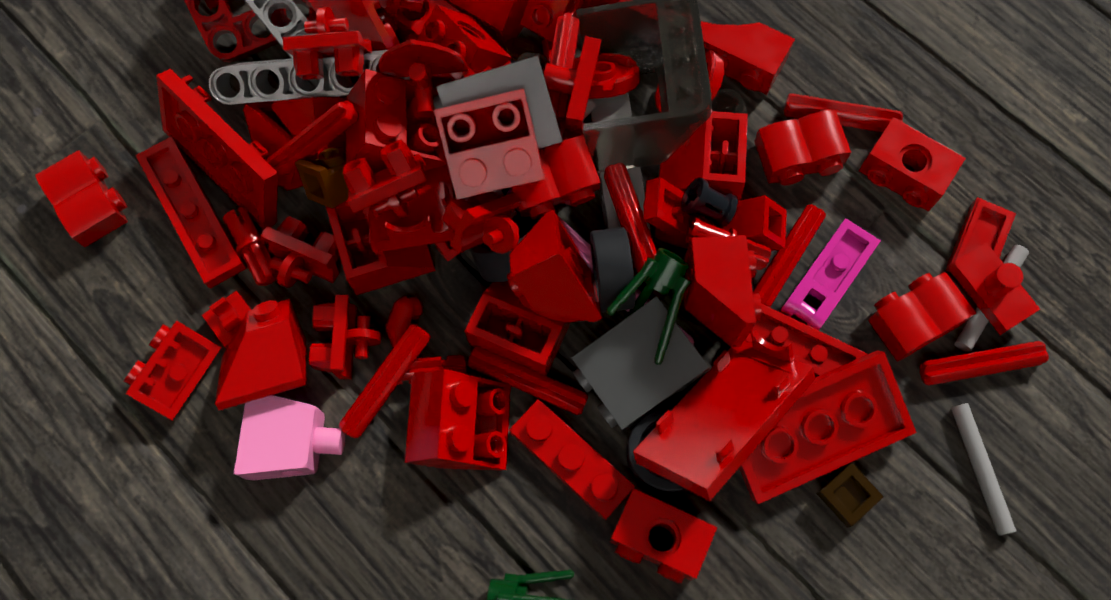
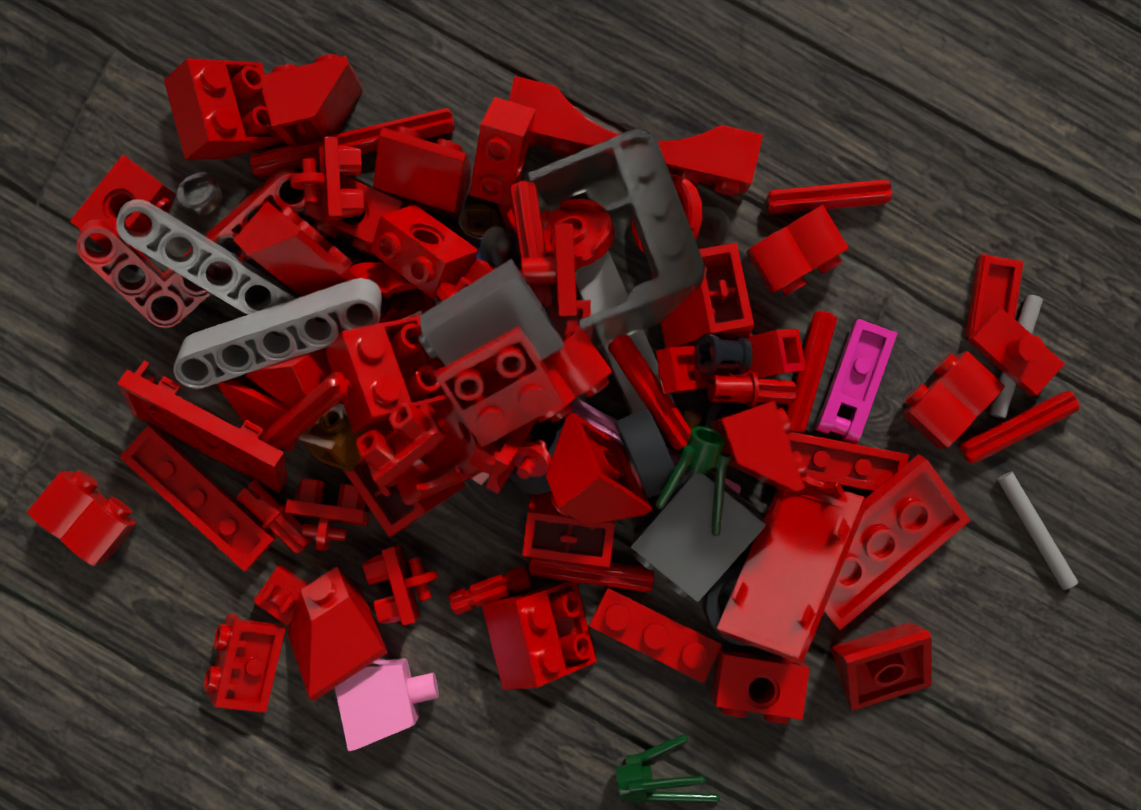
camera: 20 degrees left, 15 degrees up
red hips [282,7,372,80] -> none
red axle [339,324,431,439] -> none
red shield [378,39,468,116] -> none
red arm [386,296,423,348] -> none
dark brown plate [816,463,884,528] -> none
red brick [859,117,966,212] -> none
none -> red slope [830,622,932,711]

